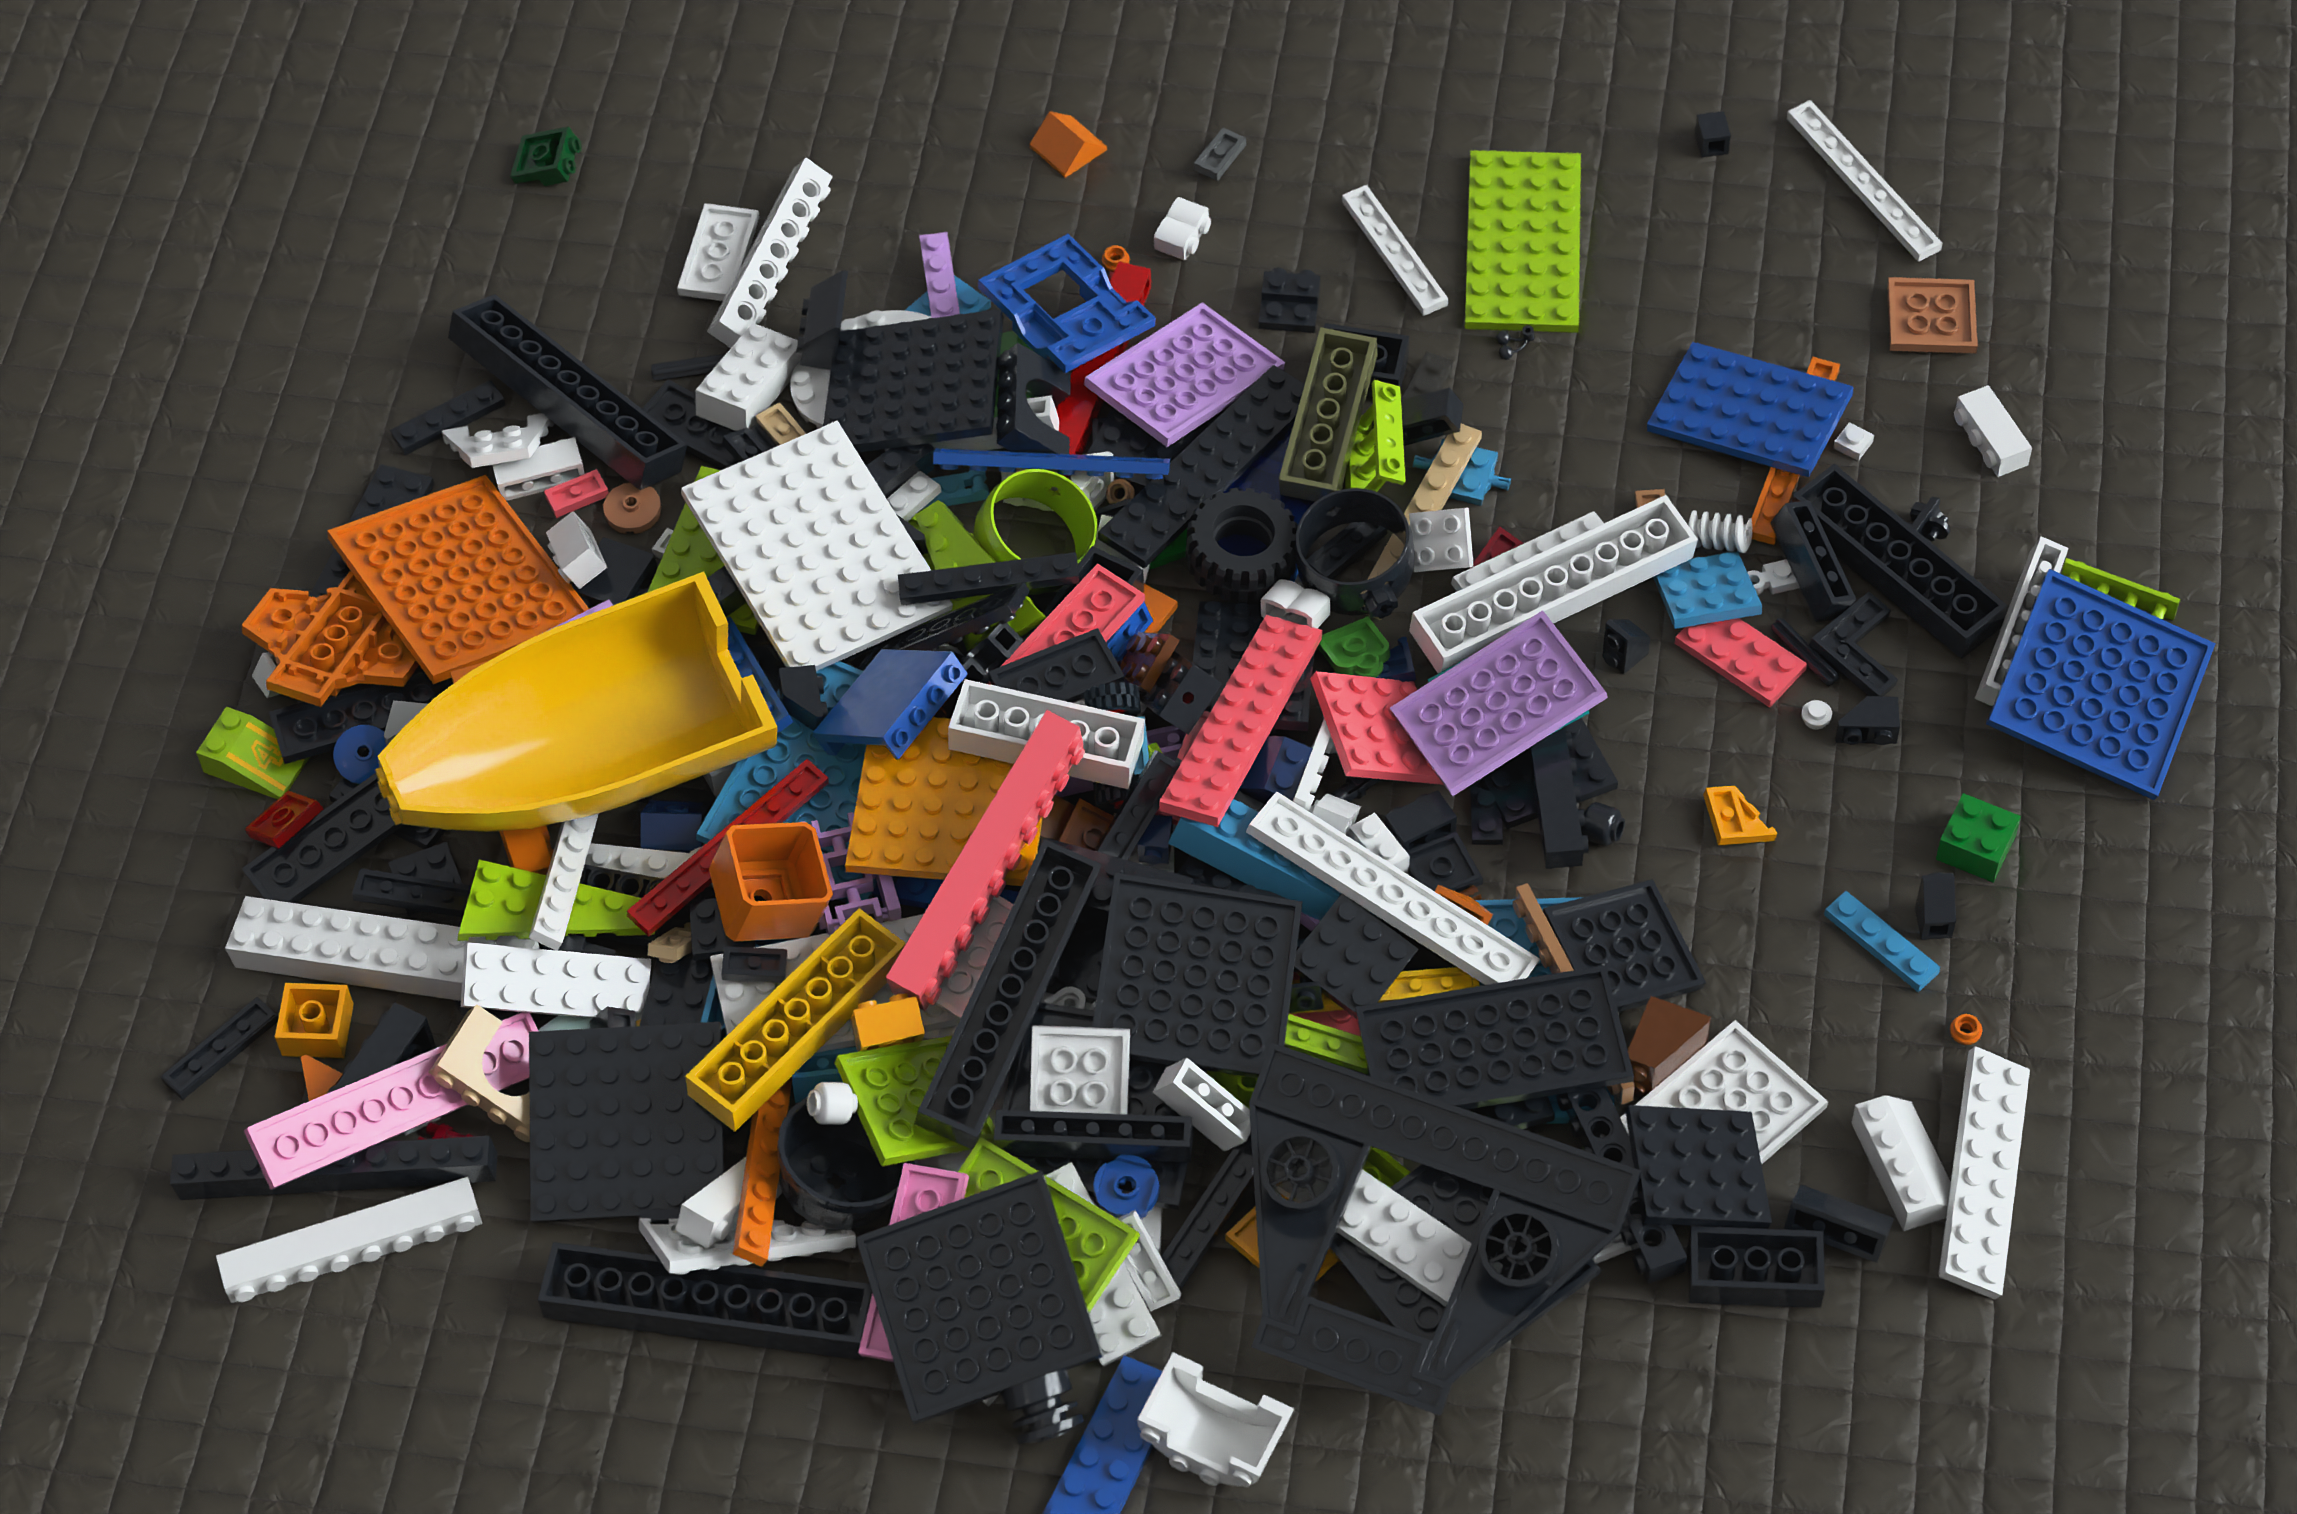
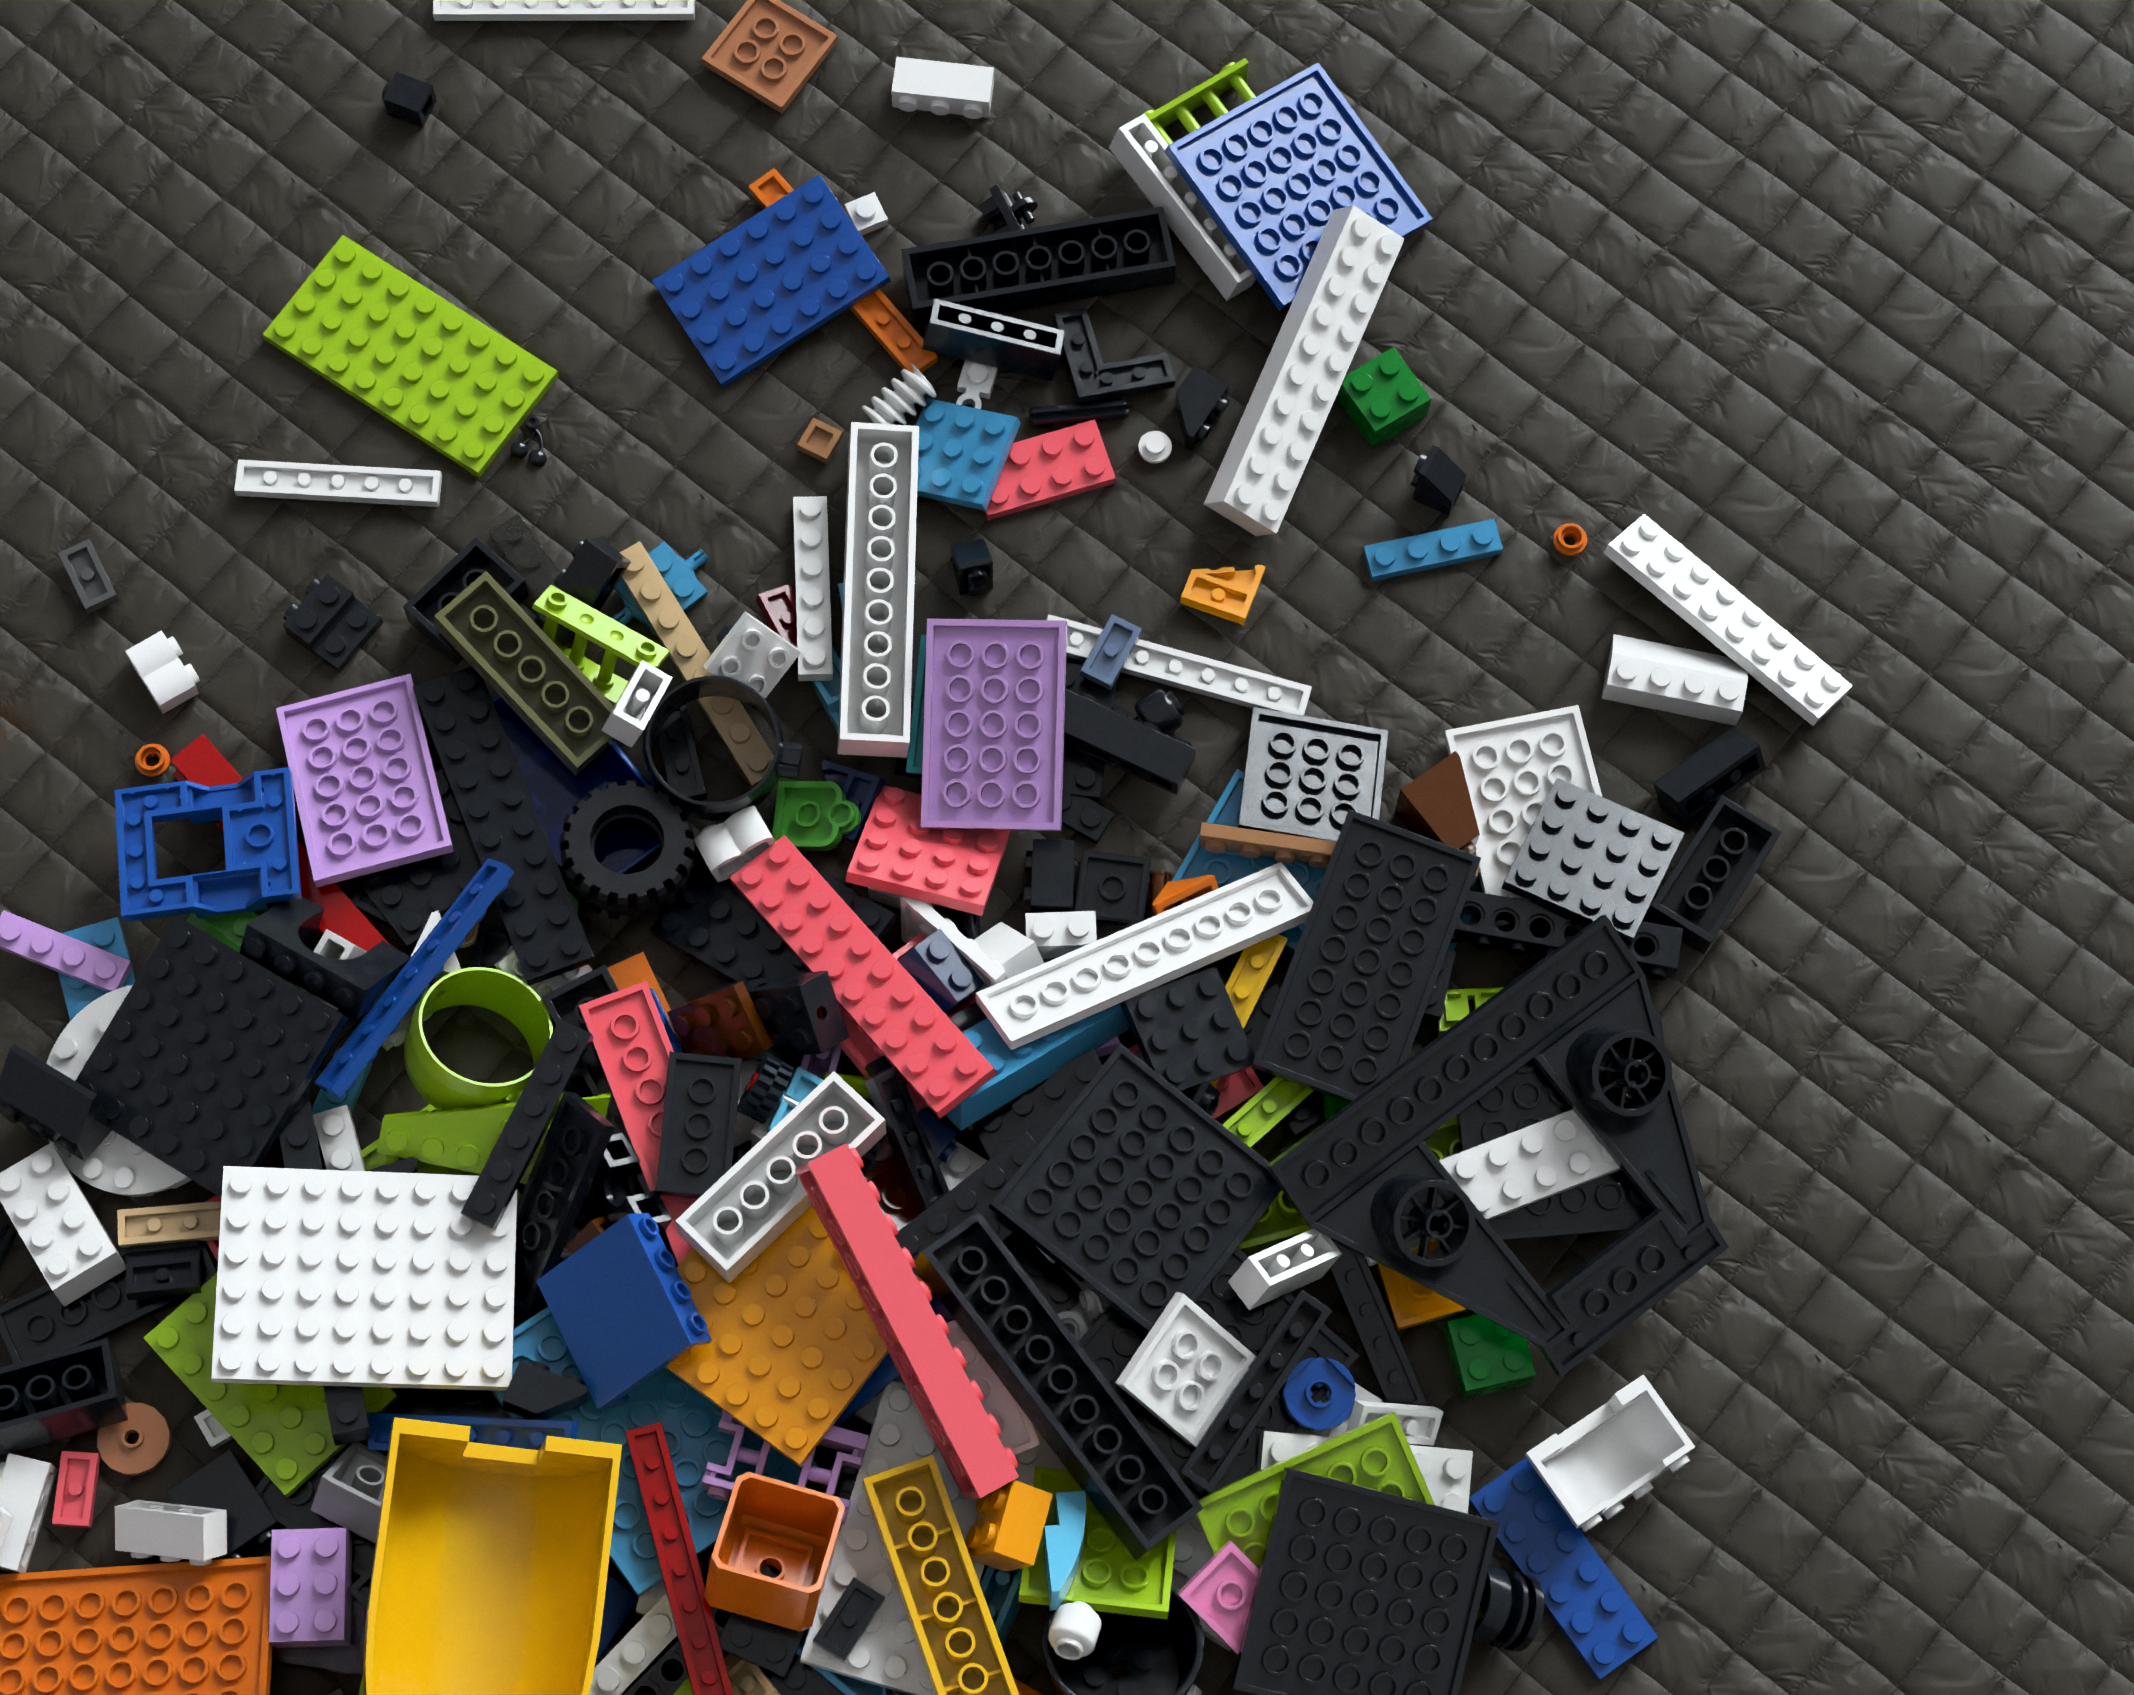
camera: 65 degrees left, 15 degrees up
none -> white brick [601,660,673,748]
none -> medium azure slope [1043,1491,1086,1611]
none -> white plate [1047,614,1312,716]
none -> sand blue plate [1080,614,1142,690]
none -> white brick [1204,205,1404,536]
none -> green brick [1443,1314,1536,1399]

